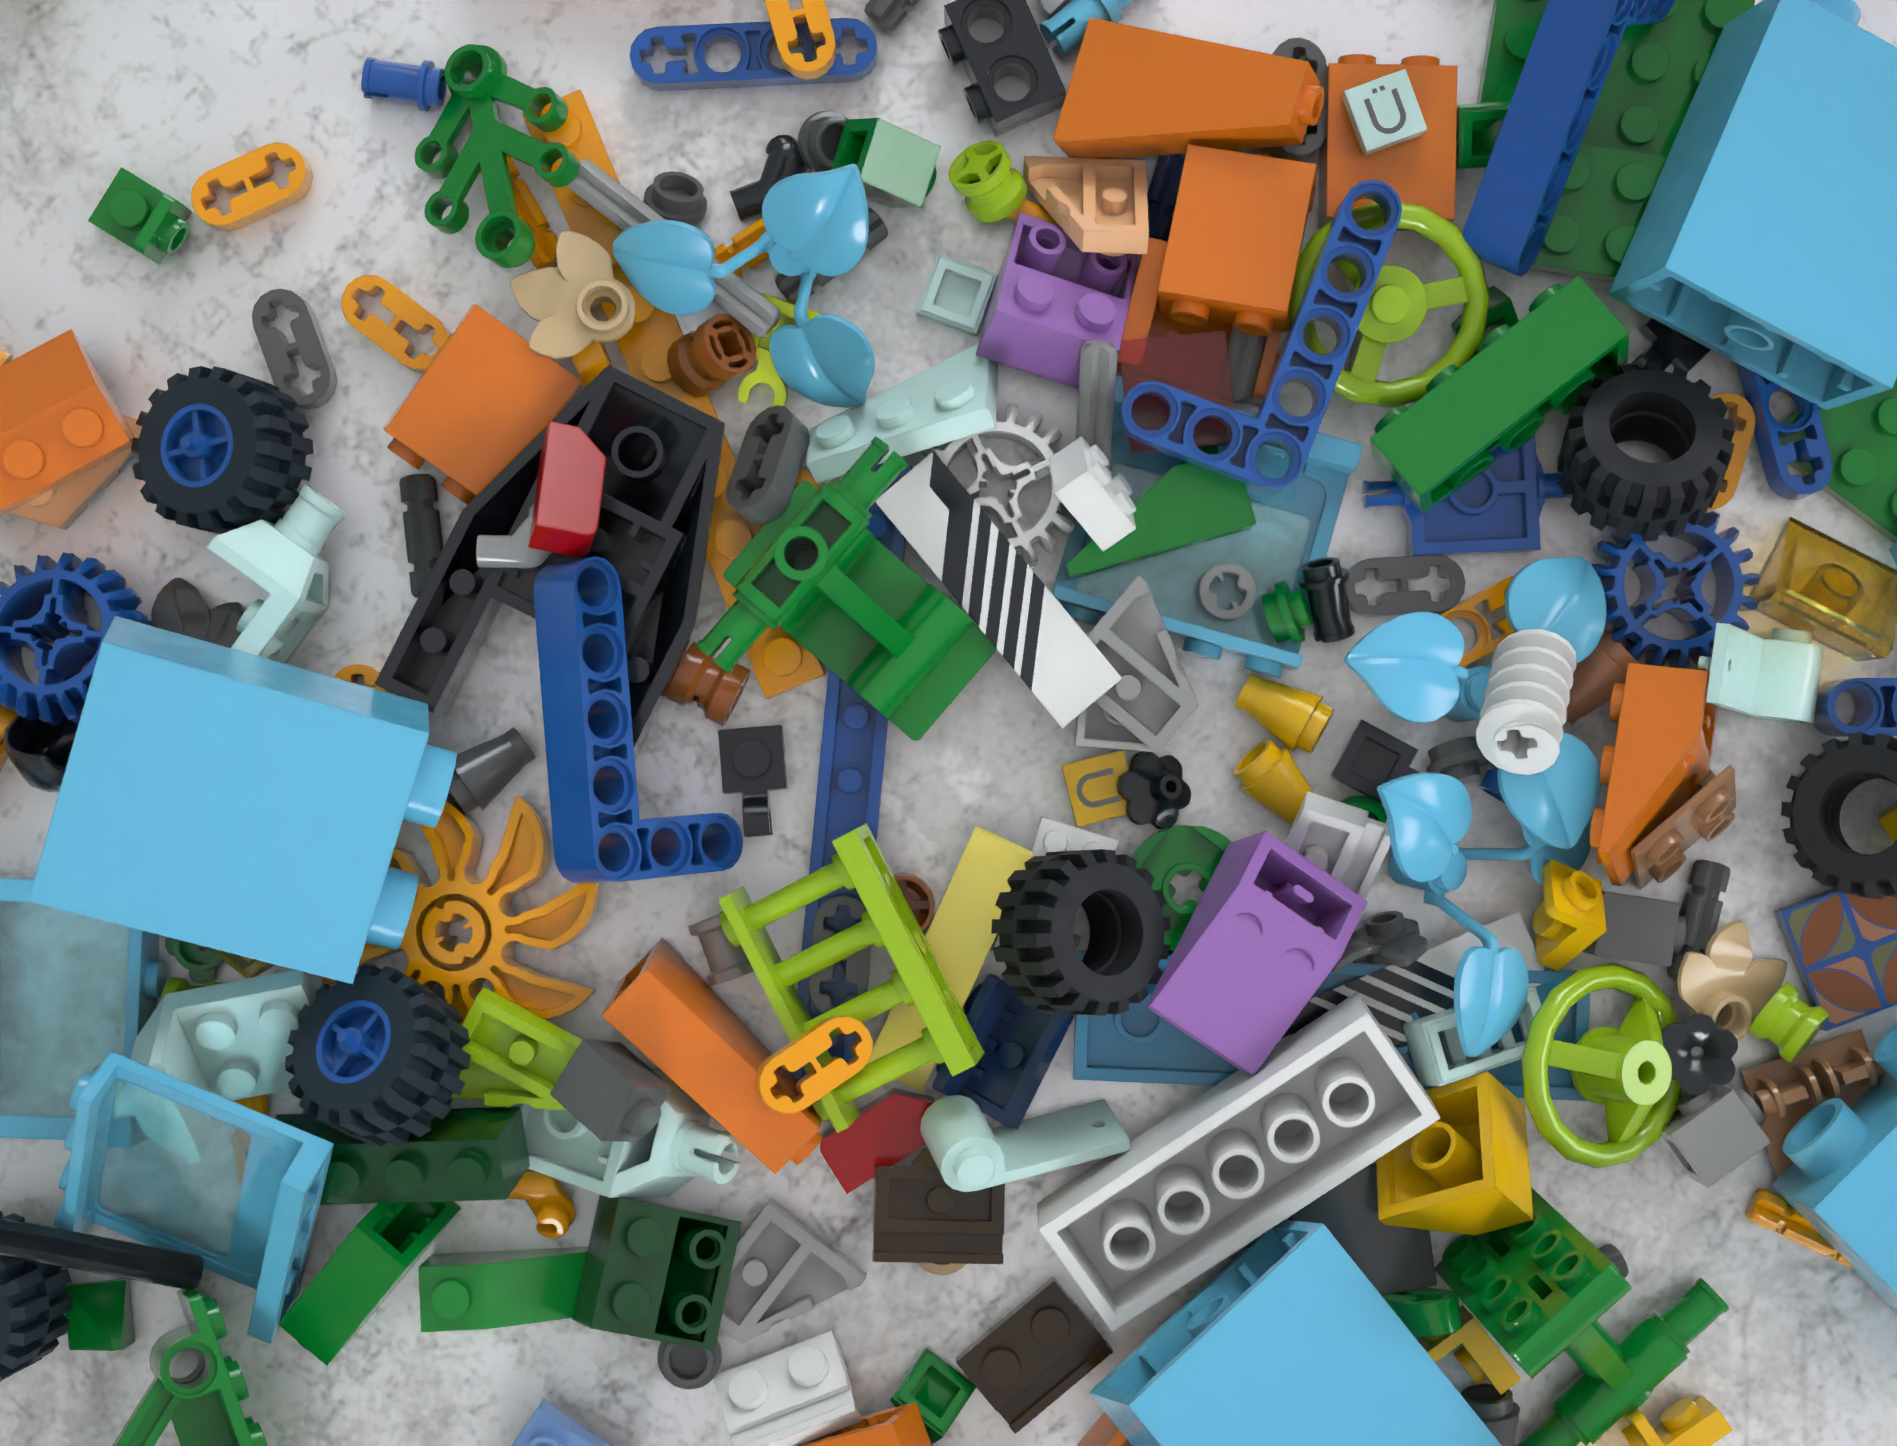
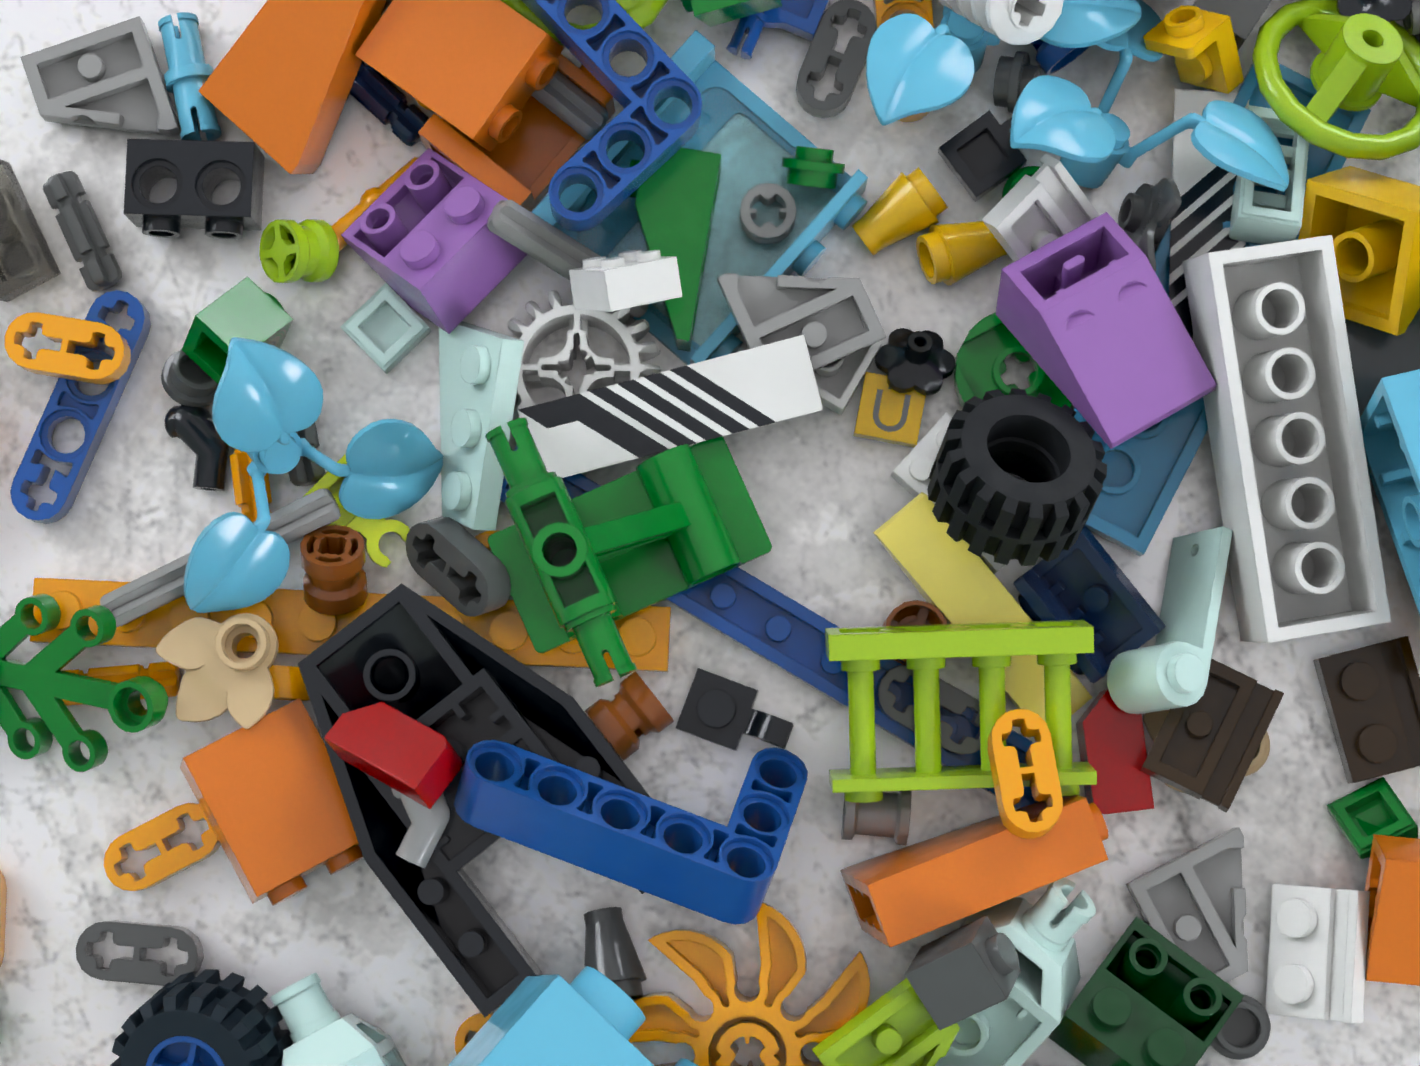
camera: 65 degrees left, 5 degrees down
dark grey axle [399,474,443,598] -> none
dark grey plate [643,171,707,226] -> none
light nougat wing [1023,156,1149,257] -> none
clear red piece [1119,329,1234,455] -> none
black pin [1298,557,1355,643] -> none

